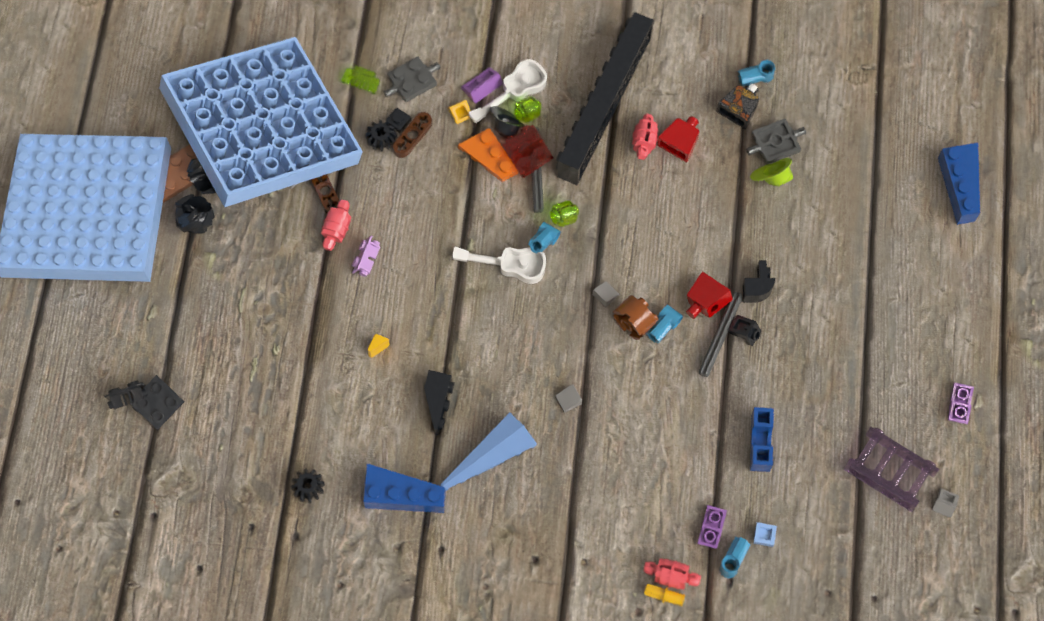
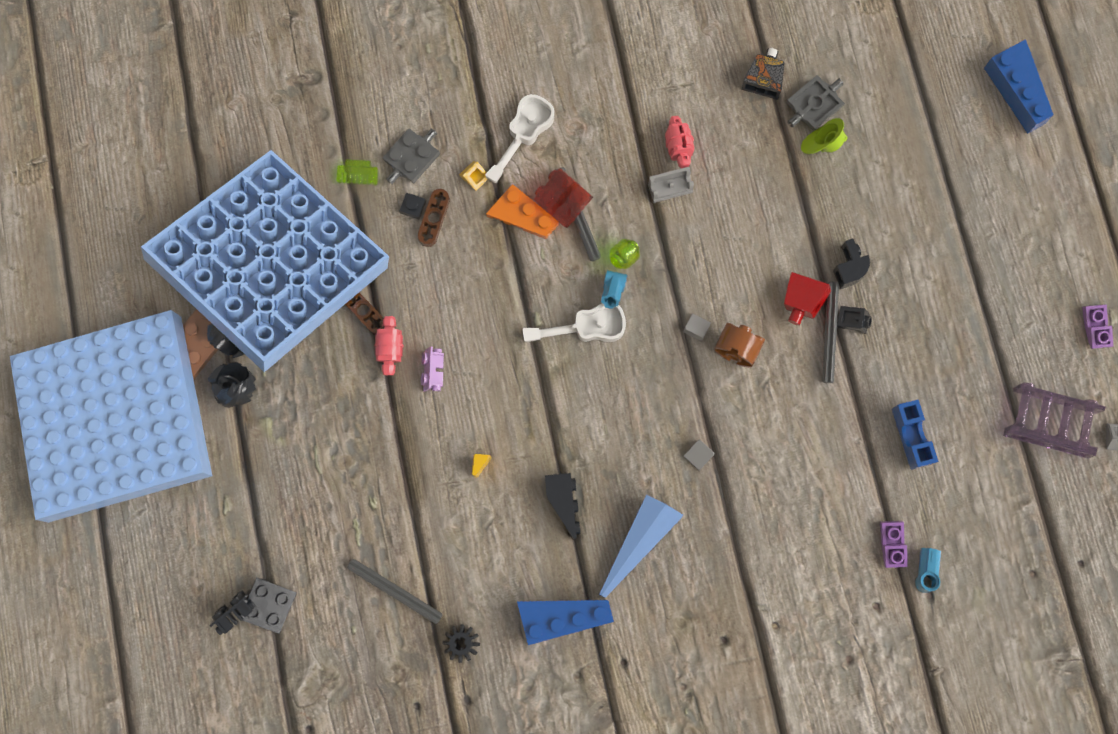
camera: 15 degrees left, 10 degrees up
black gear [365,120,397,152] -> none
medium lavender slope [461,67,503,103] -> none
black piece [489,106,525,140] -> none
clear neon green head [514,96,542,123] -> none
black brick [556,12,654,186] -> none
coral piece [644,558,701,589] -> none
yellow axle [644,584,685,607] -> none
dark azure piece [646,305,683,344] -> none
red torso [657,116,700,163] -> none
dark azure piece [738,60,775,87] -> none
light blue plate [753,522,777,547] -> none
none -> dark grey axle [347,559,443,624]
none -> light grey hinge [648,167,694,203]

